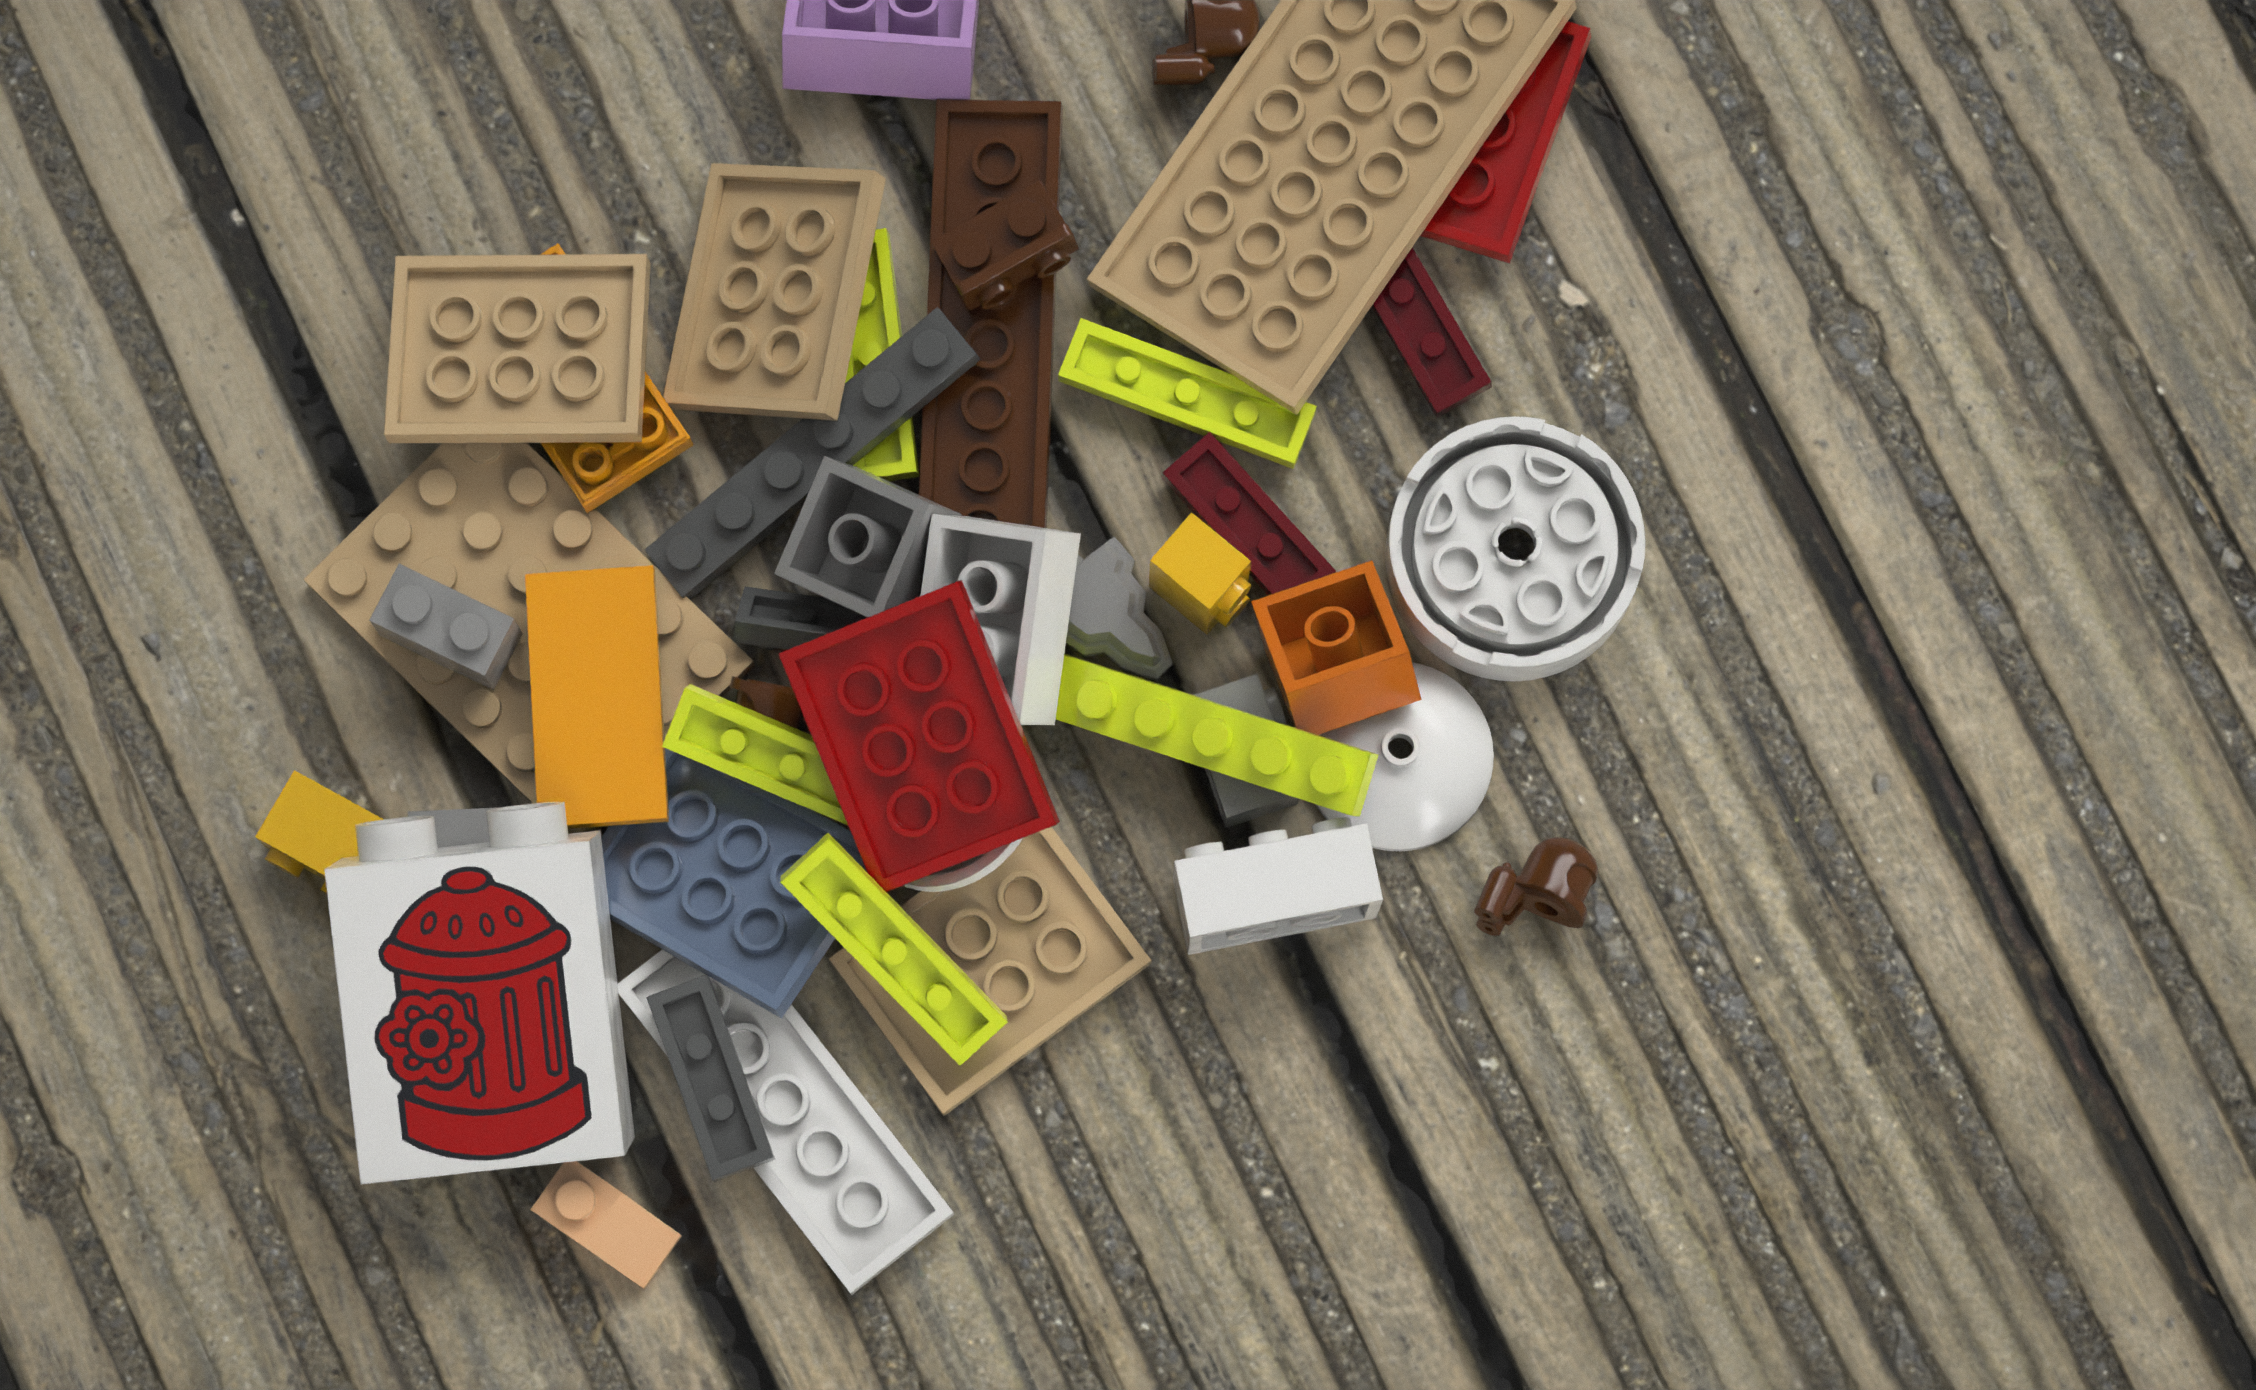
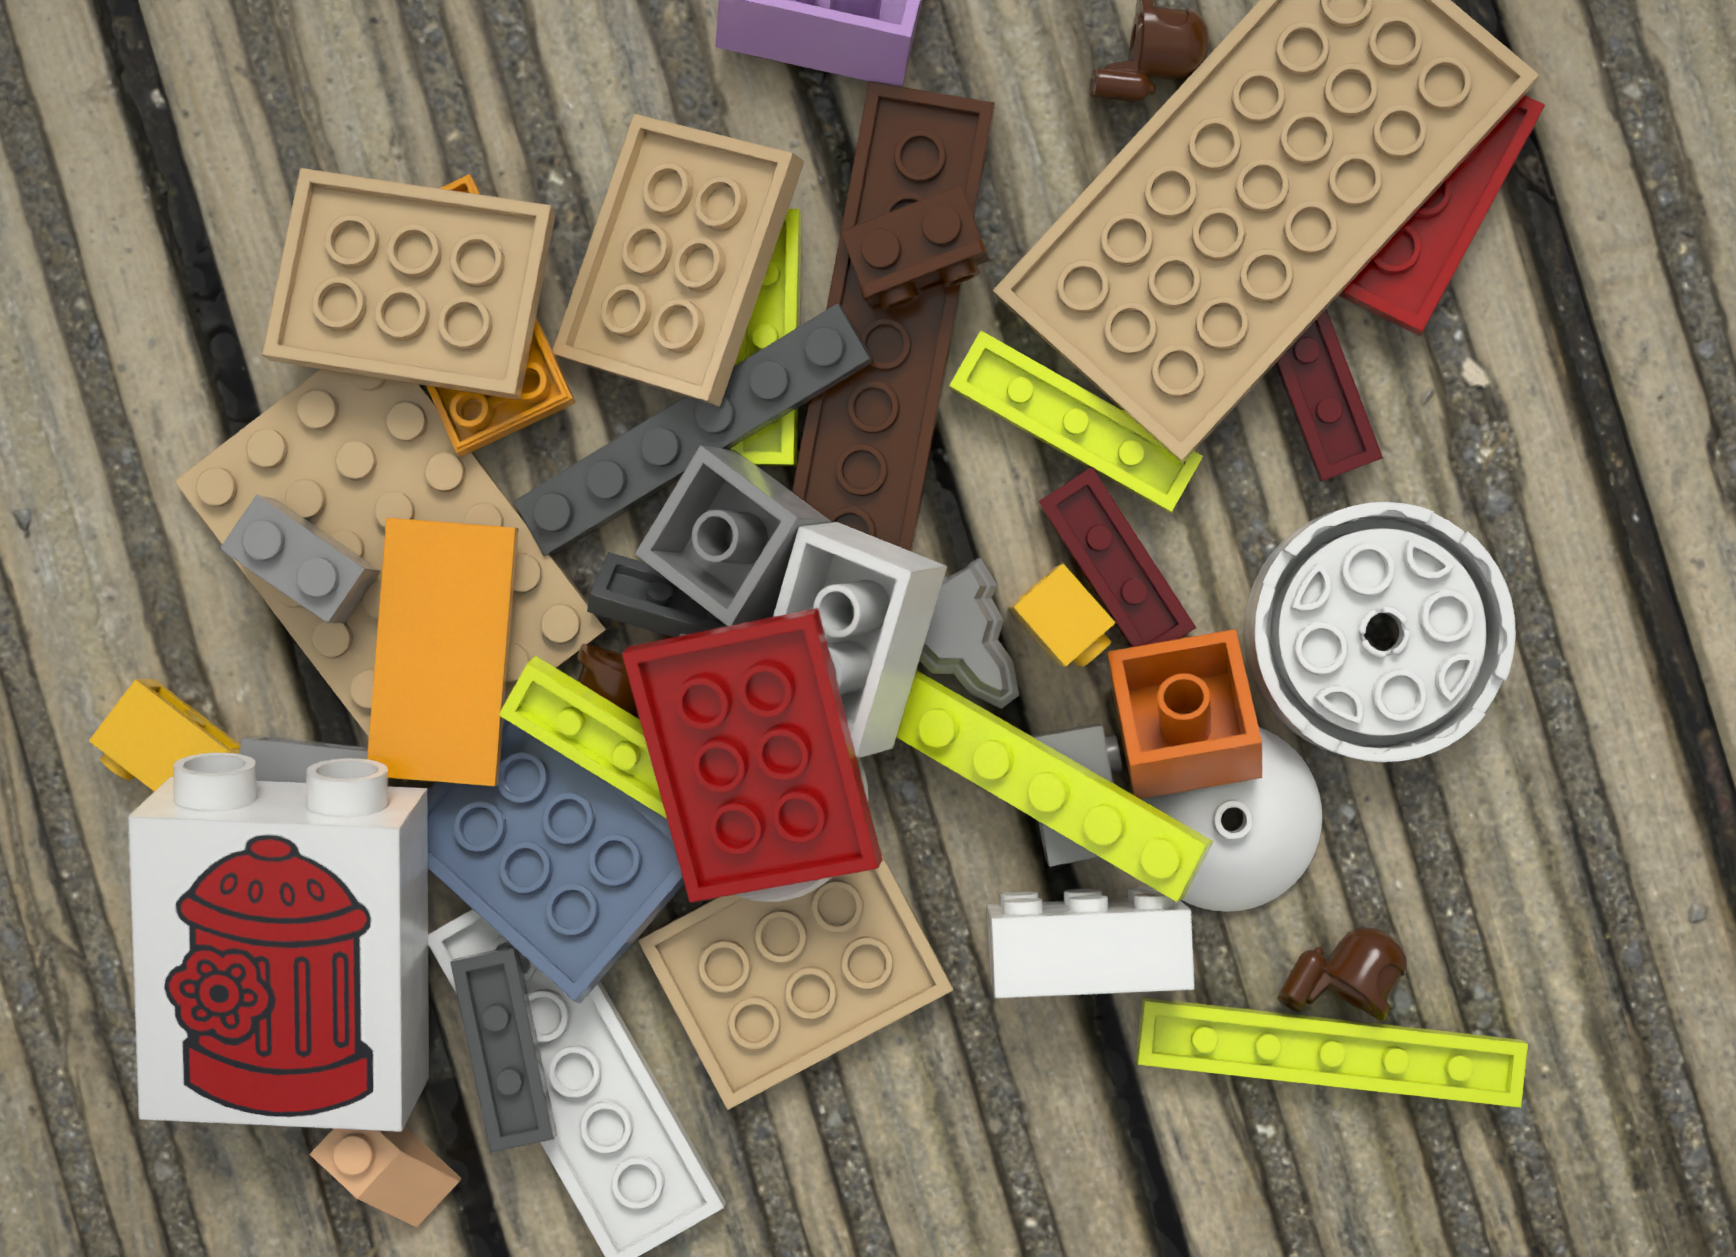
camera: 15 degrees right, 10 degrees up
neon yellow plate [780,833,1008,1066] -> none
none -> neon yellow plate [1135,997,1528,1108]

